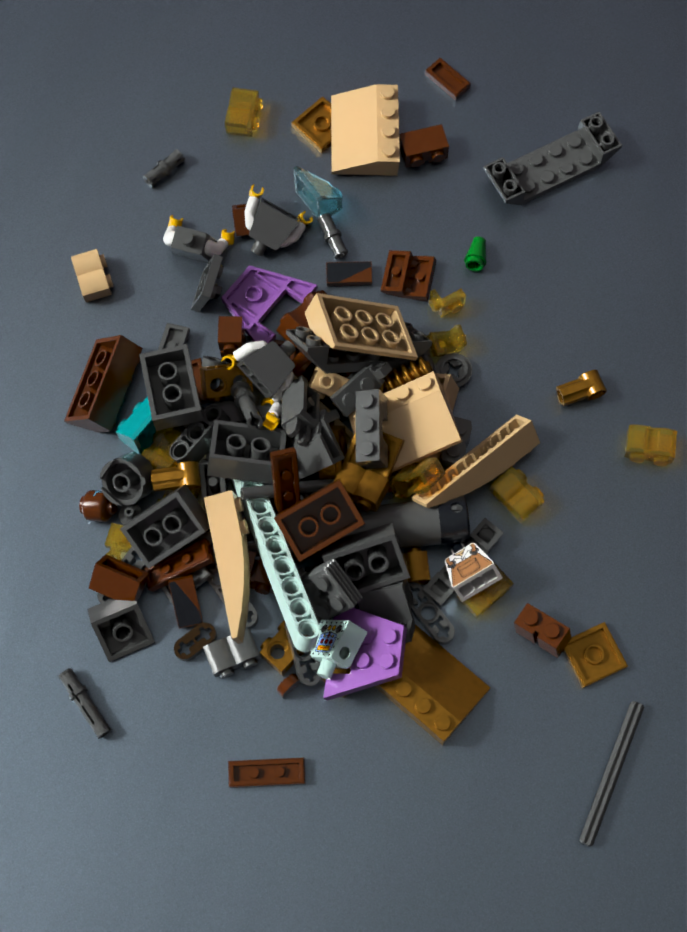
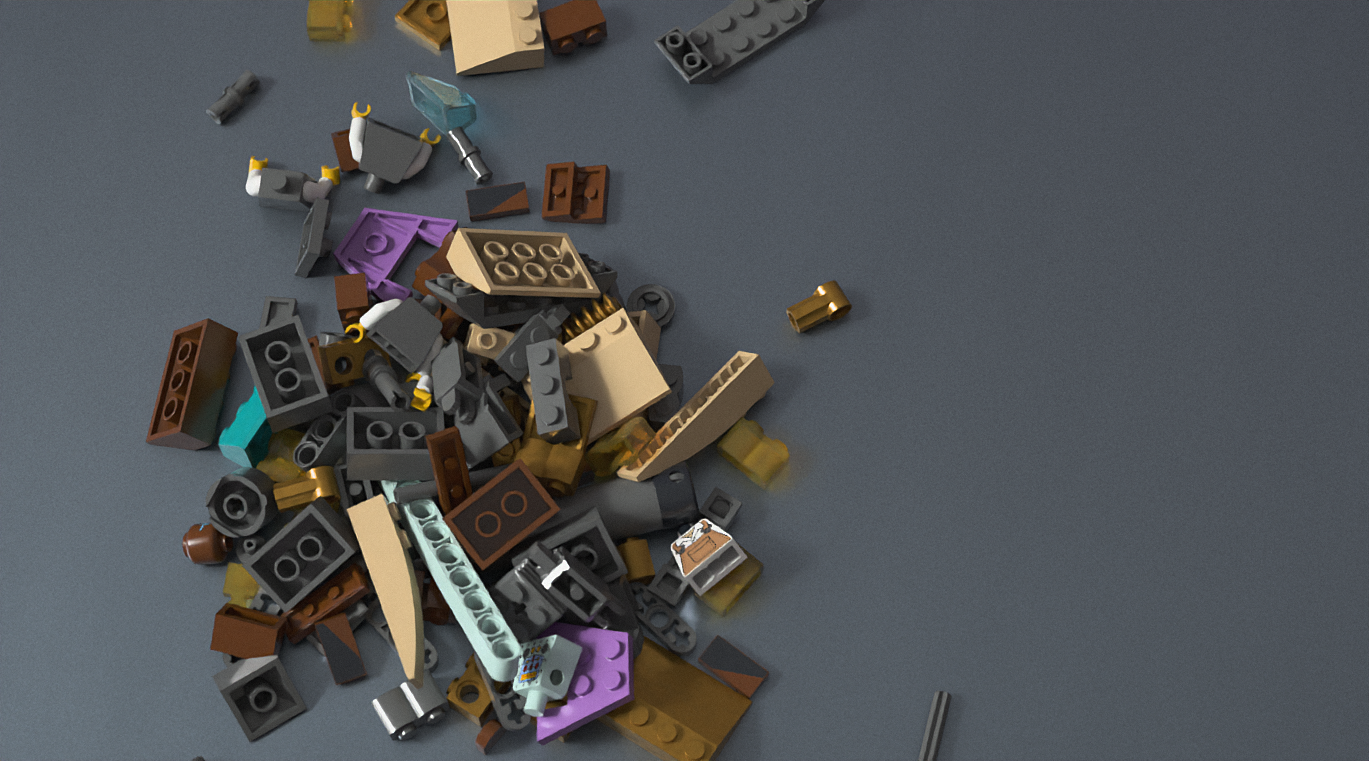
camera: 10 degrees left, 5 degrees down
tan brick [71,249,114,302] -> none
dark brown beam [174,622,217,662] -> none
clear yellow bracket [426,325,467,357] -> none
clear yellow bracket [428,289,466,318] -> none
green cone [464,237,487,272] -> none
reddish brown piece [514,603,571,658] -> none
pearl gold tile [563,622,628,688] -> none
clear yellow brick [624,425,677,466] -> none
none -> dark grey hinge [529,541,627,630]
none -> black tile [698,635,769,700]

